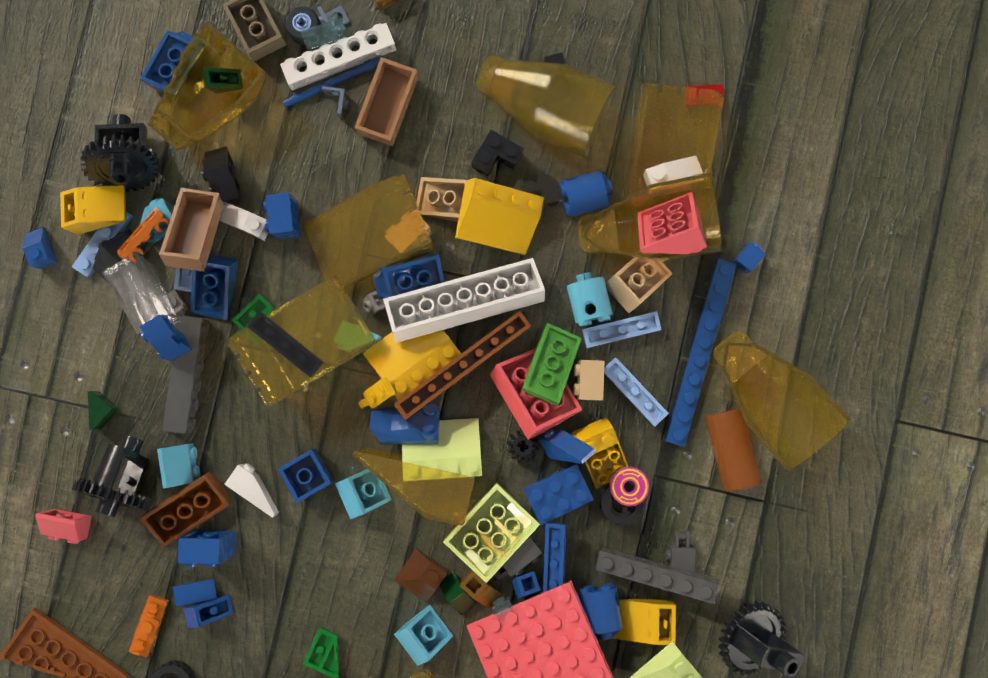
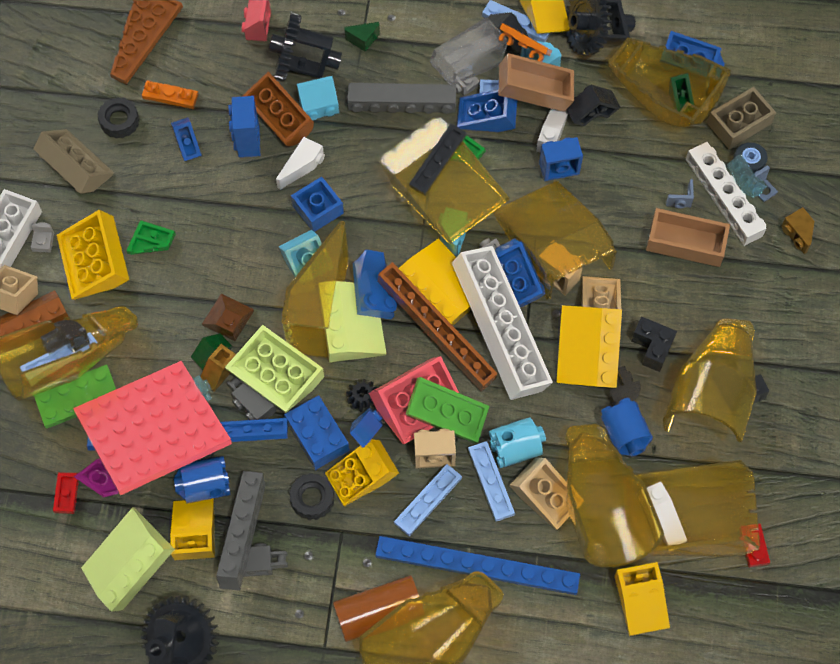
camera: 85 degrees right, 20 degrees down
blue brick [139,314,192,361] -> none
blue slope [173,578,217,606] -> none
blue bar [282,55,386,108] -> none
yellow hinge [358,377,396,409] -> none
medium azure slope [394,605,453,666] -> none
blue brick [511,571,541,600] -> none
dark pink tile [610,467,649,506] -> none
coral slope [637,192,707,255] -> none
blue brick [732,242,766,274] -> none
none -> yellow slope [615,562,670,636]

